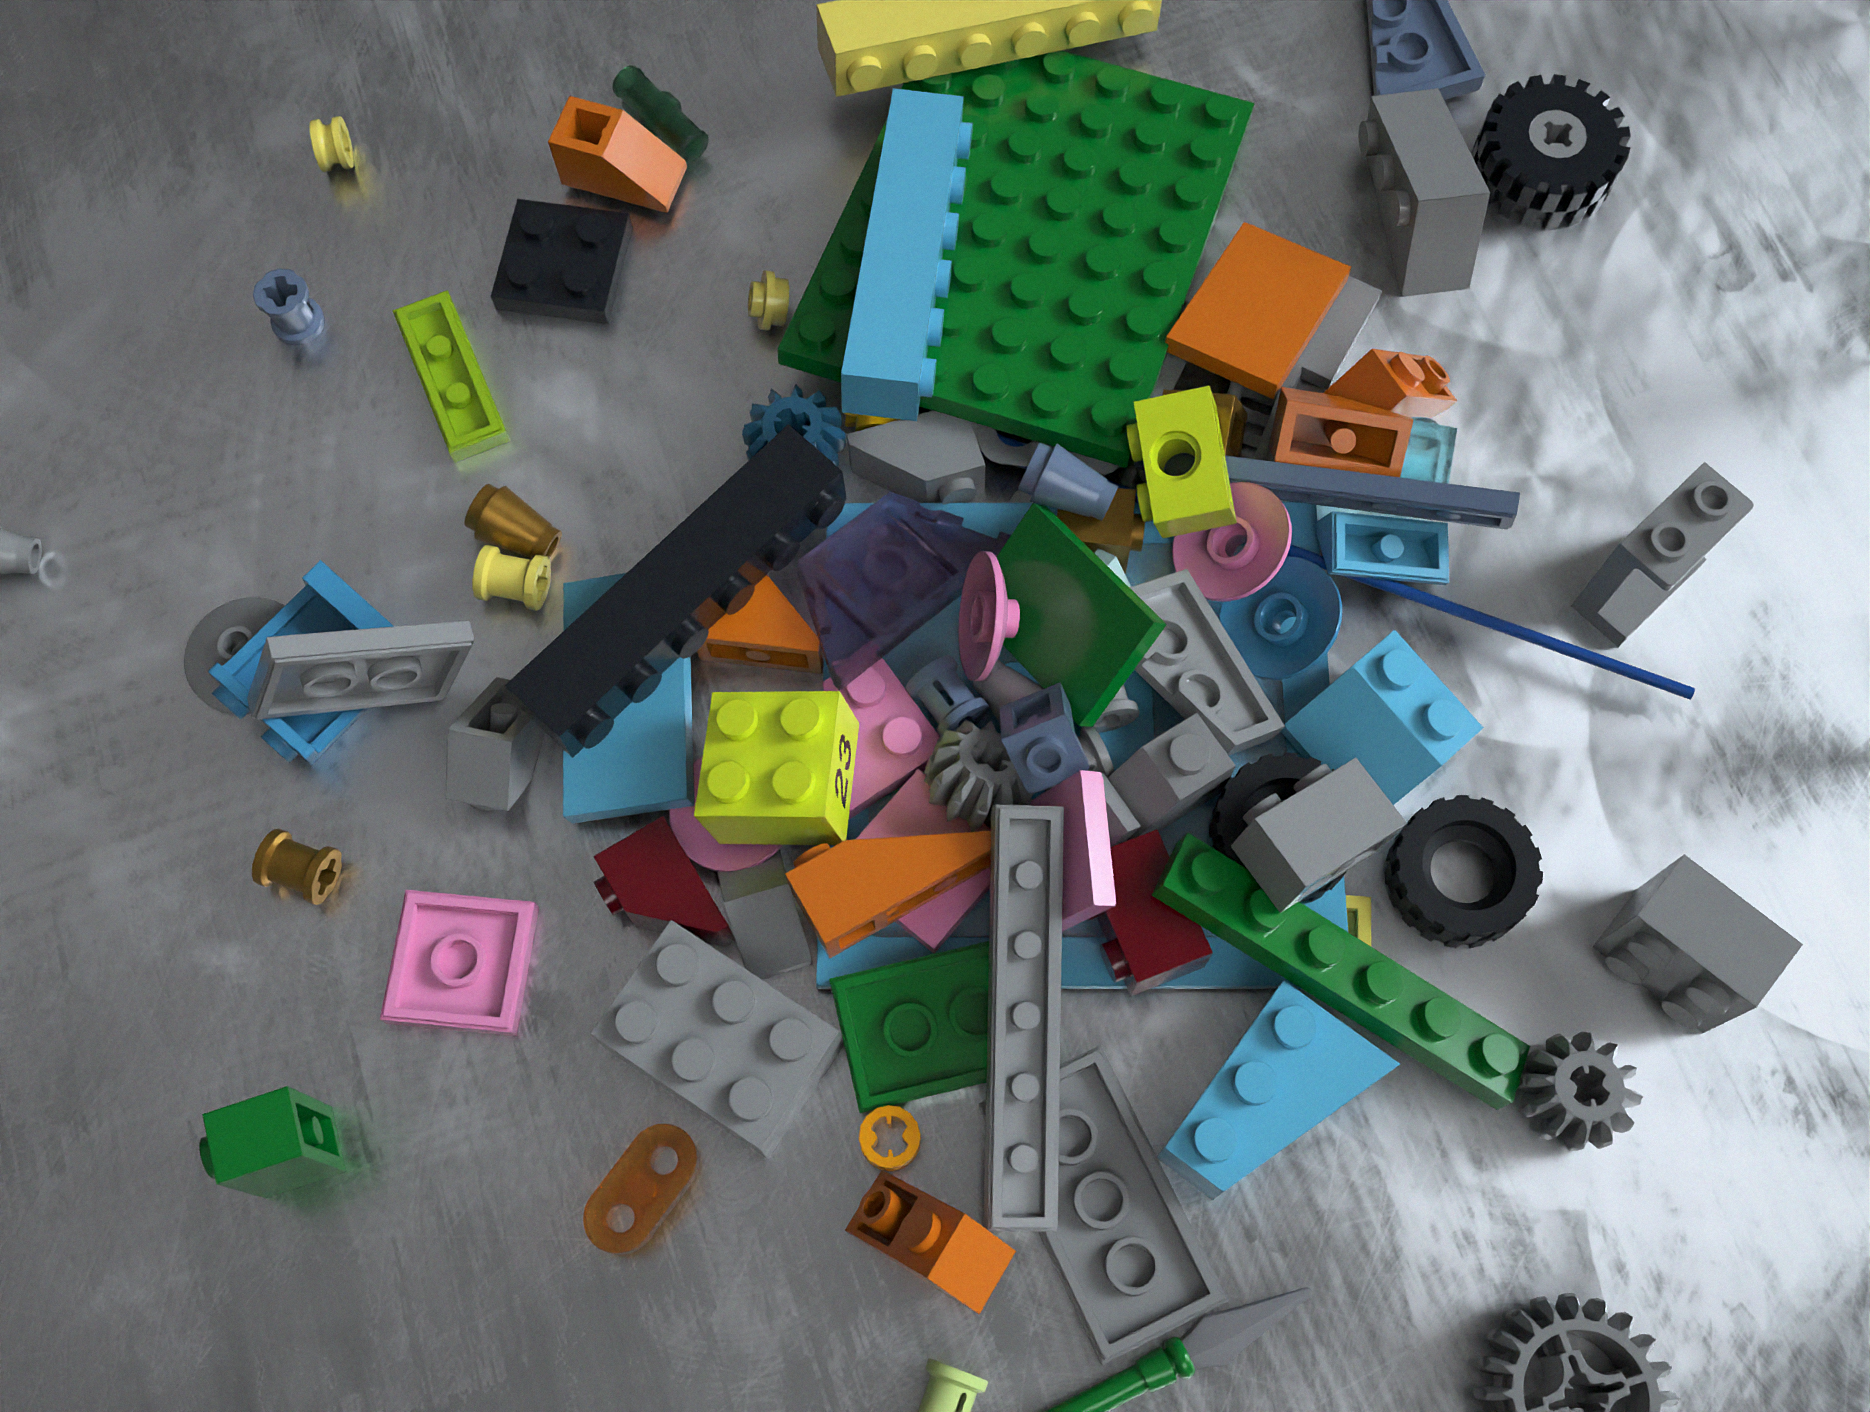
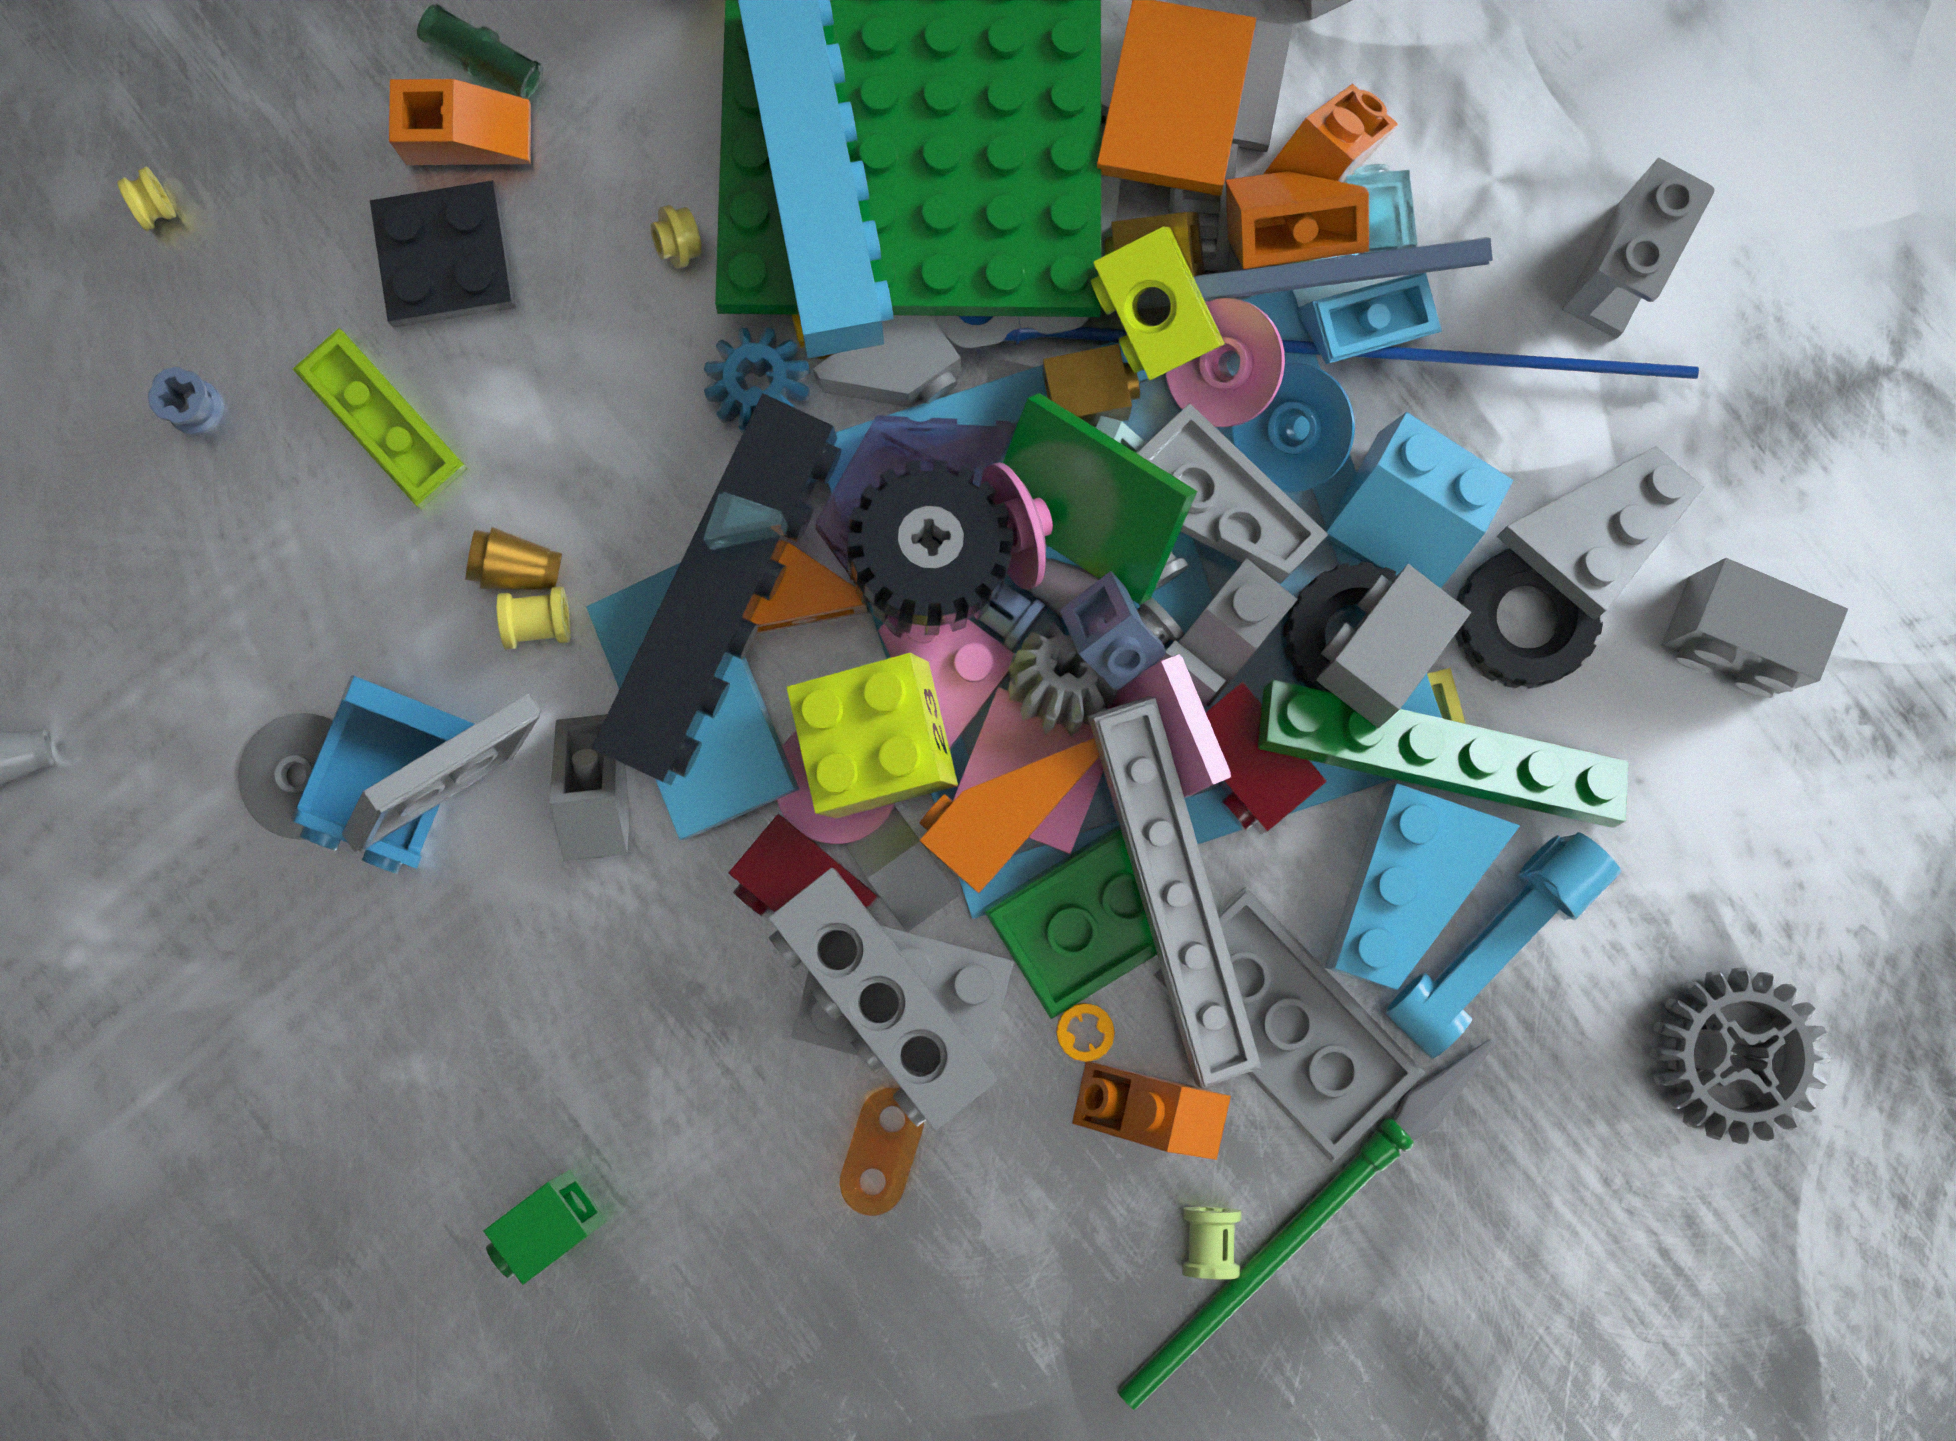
camera: 20 degrees left, 15 degrees up
pearl gold bush [251,828,342,905] -> none
bright pink tile [380,890,539,1037] -> none
sand blue cone [1018,443,1118,521] -> none
light grey gear [1518,1031,1644,1152] -> none
none -> clear light blue slope [703,492,788,549]
none -> light grey brick [768,868,999,1131]
none -> black wheel [847,459,1014,636]
none -> medium azure piece [1385,832,1622,1059]
none -> light grey wing [1496,446,1704,621]

